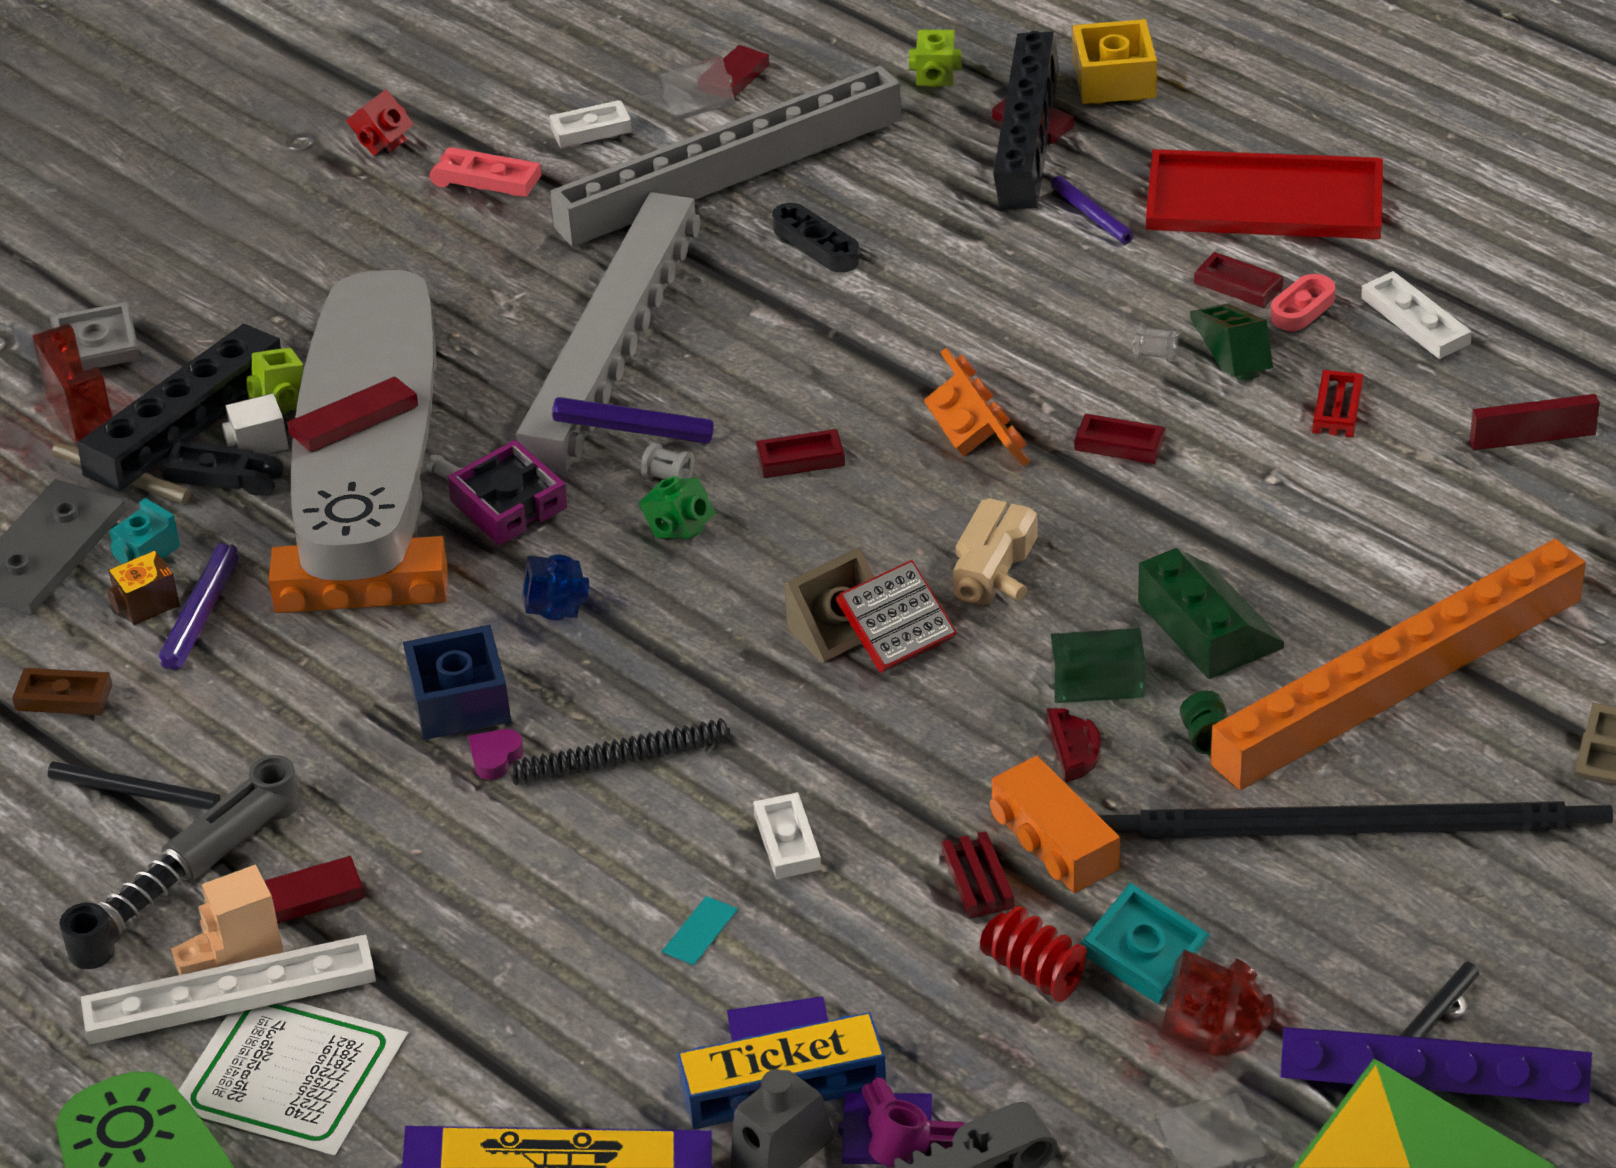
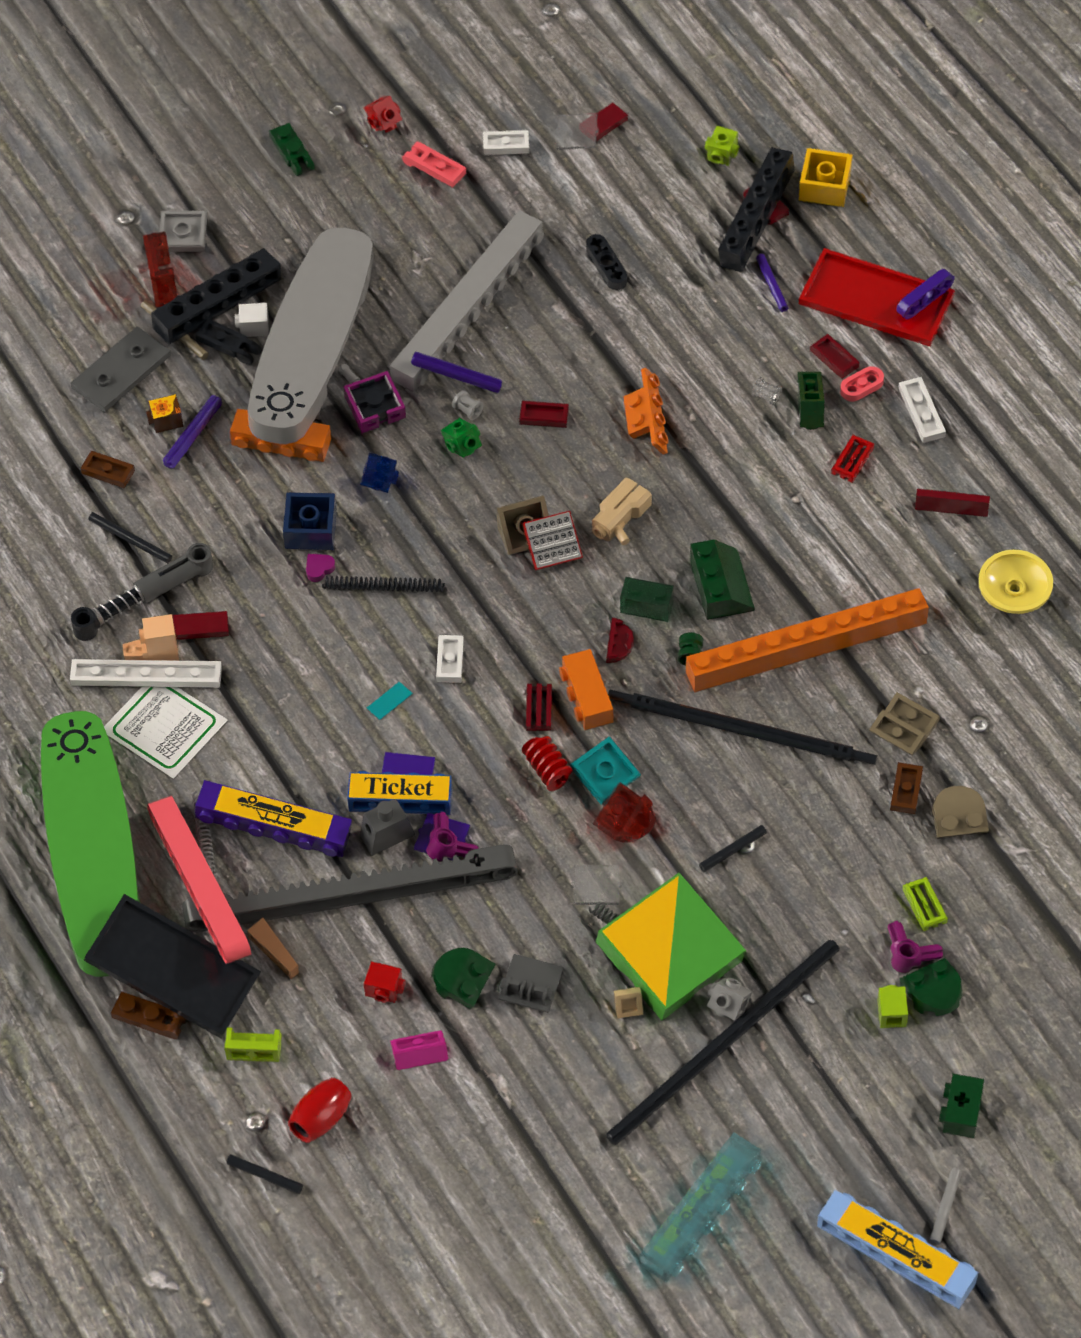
camera: 15 degrees right, 15 degrees up
teal brick [109,498,181,564] -> none
lime brick [247,347,304,415] -> none
dark red tile [287,376,418,452] -> none
light grey brick [550,65,901,247] -> none
dark red tile [1074,413,1166,464] -> none
dark purple brick [1280,1027,1592,1103] -> none
none -> dark green hinge [269,123,315,176]
none -> dark purple beam [896,269,955,319]

